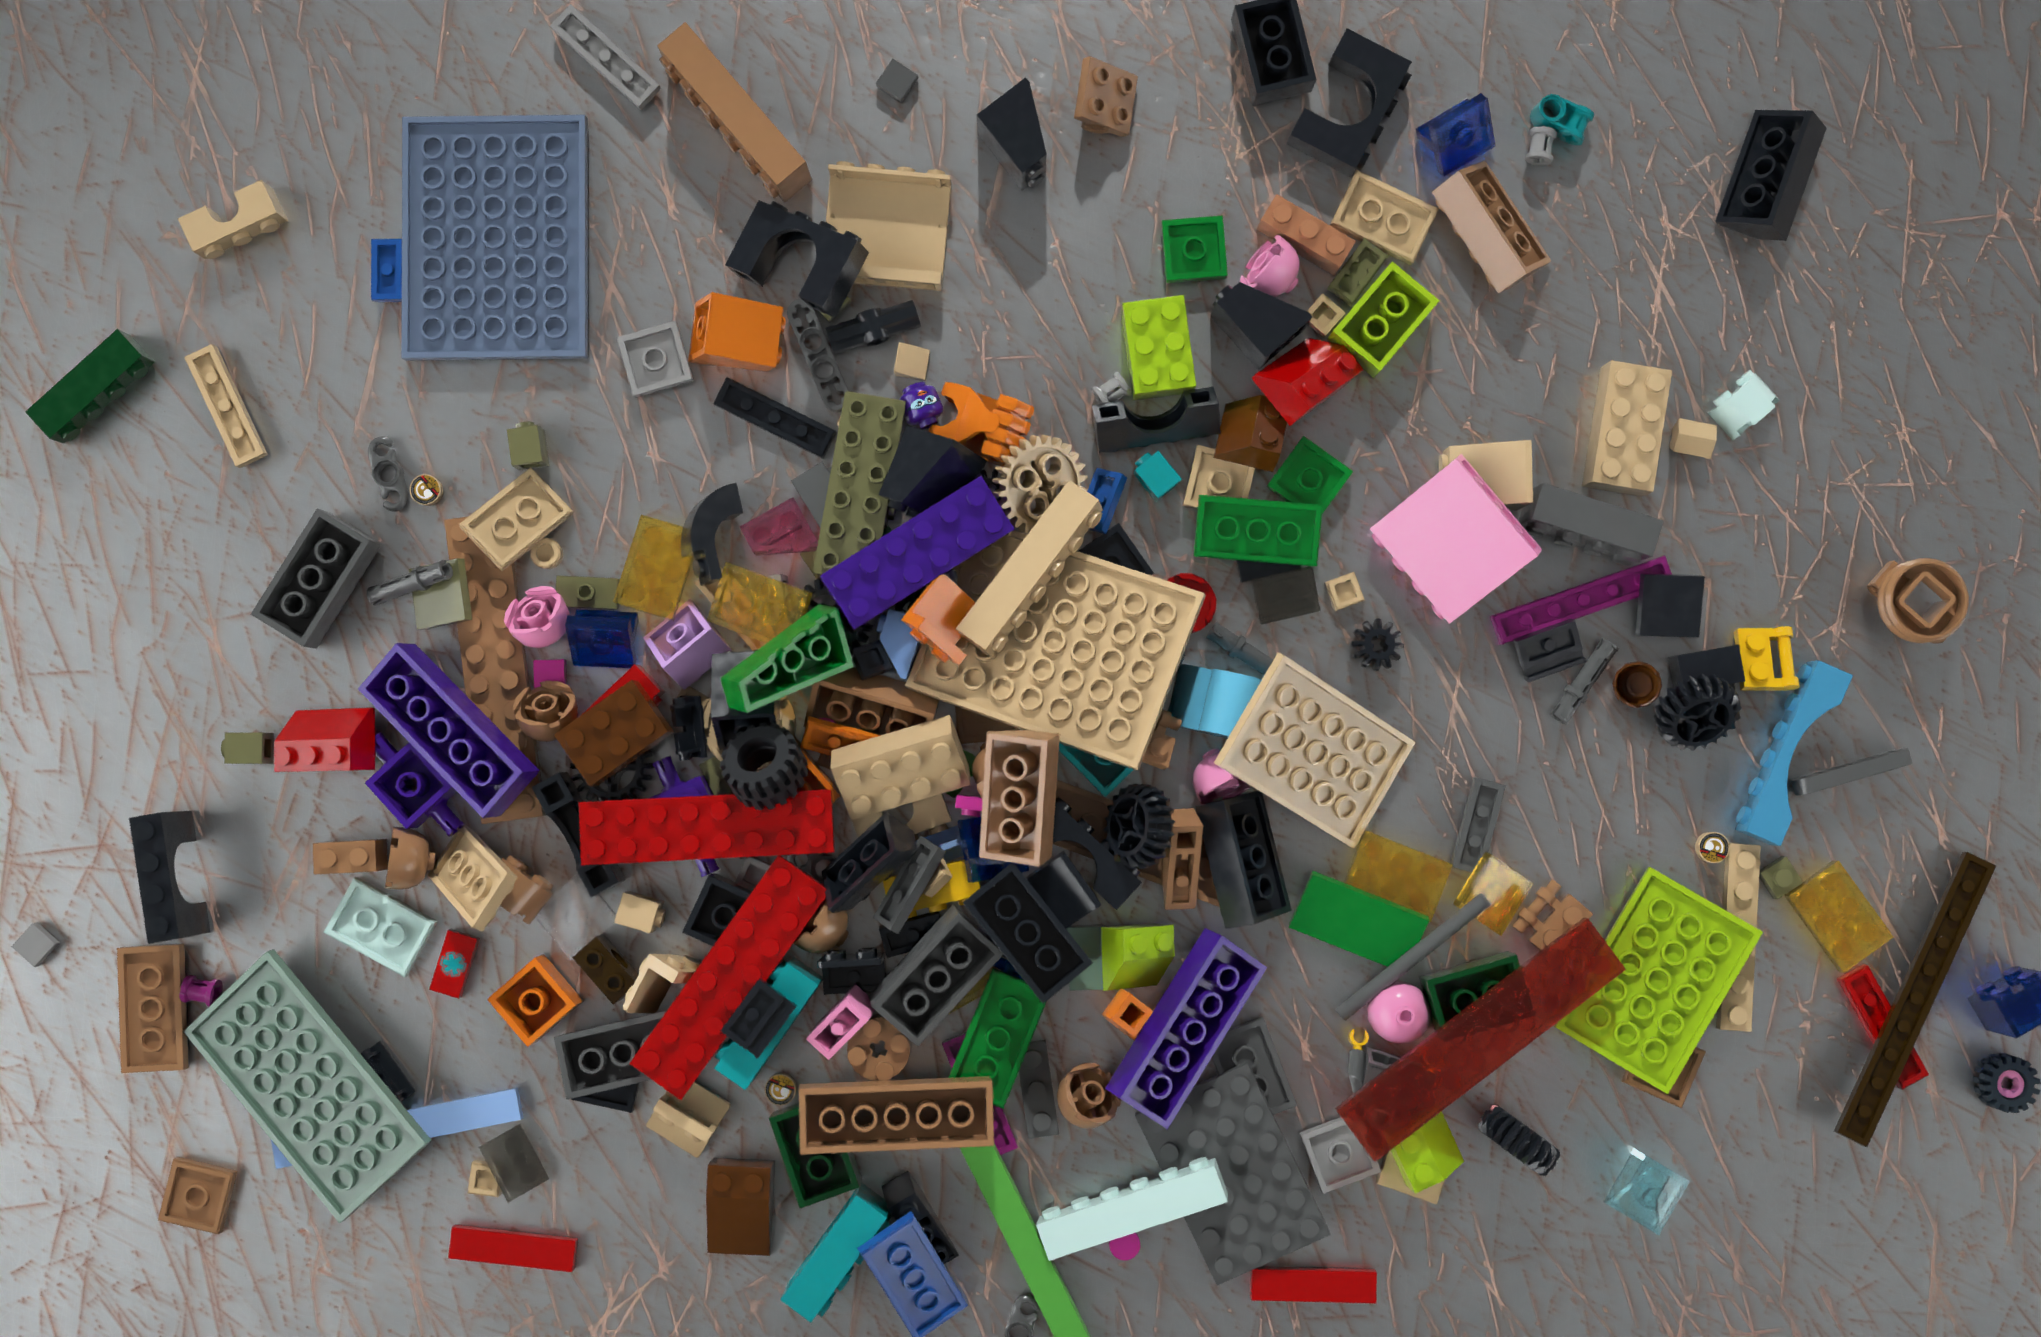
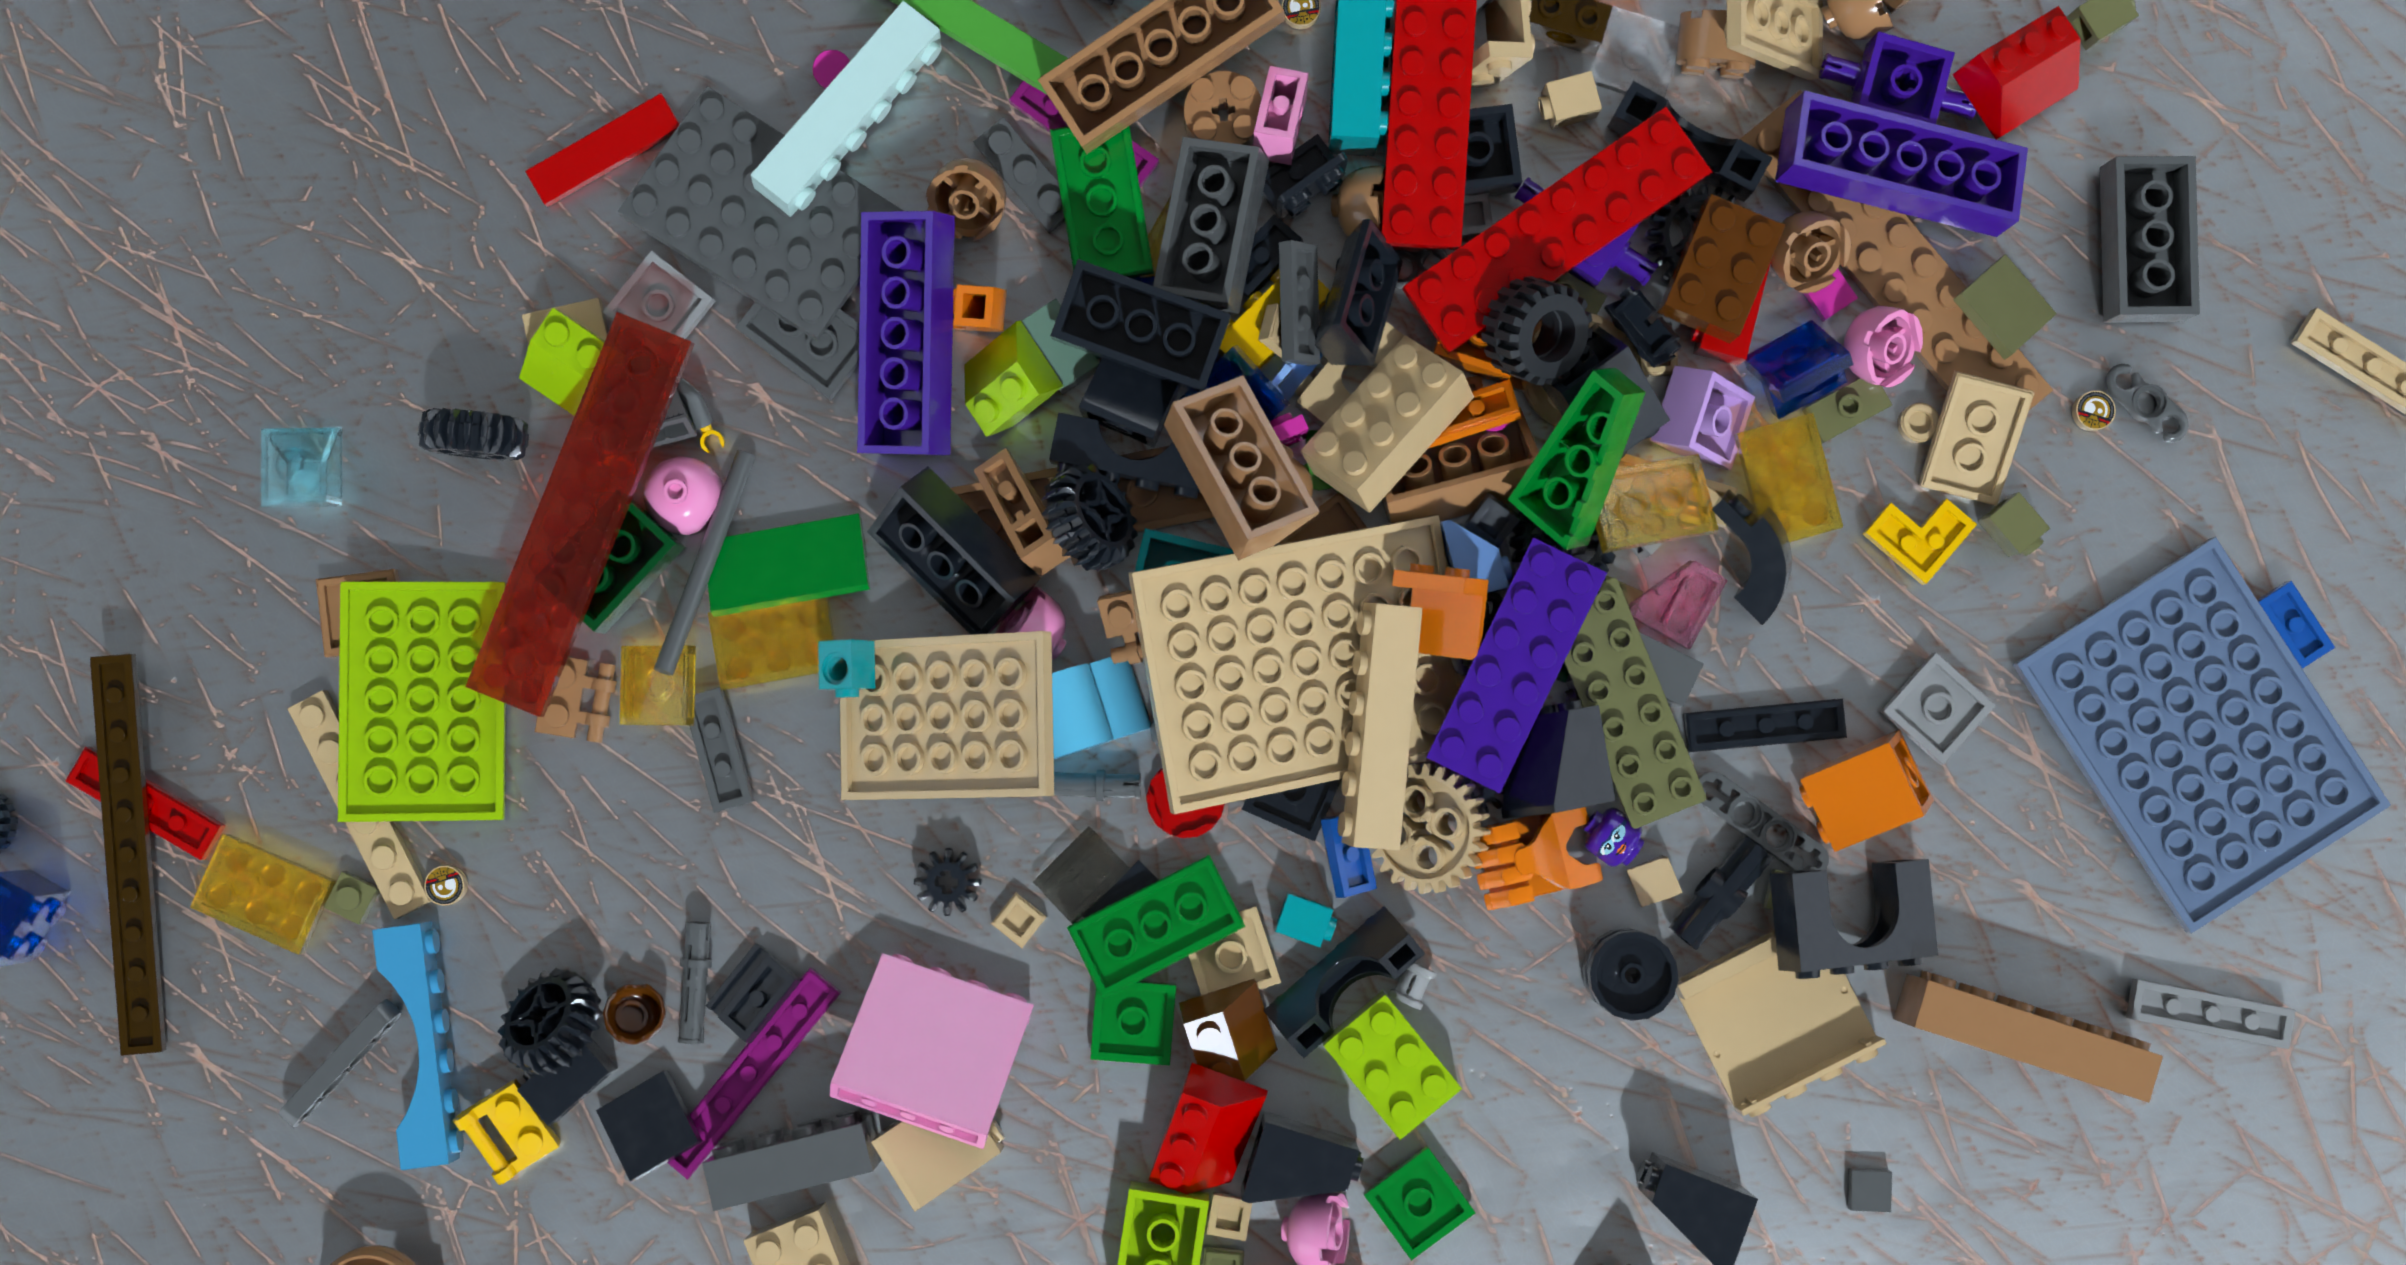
camera: 150 degrees right, 0 degrees up
dark grey pin [367,560,453,606] -> none
black plate [721,978,798,1059] -> none
none -> teal brick [818,639,875,698]
none -> black wheel [1582,928,1679,1021]
none -> yellow plate [1862,499,1977,585]

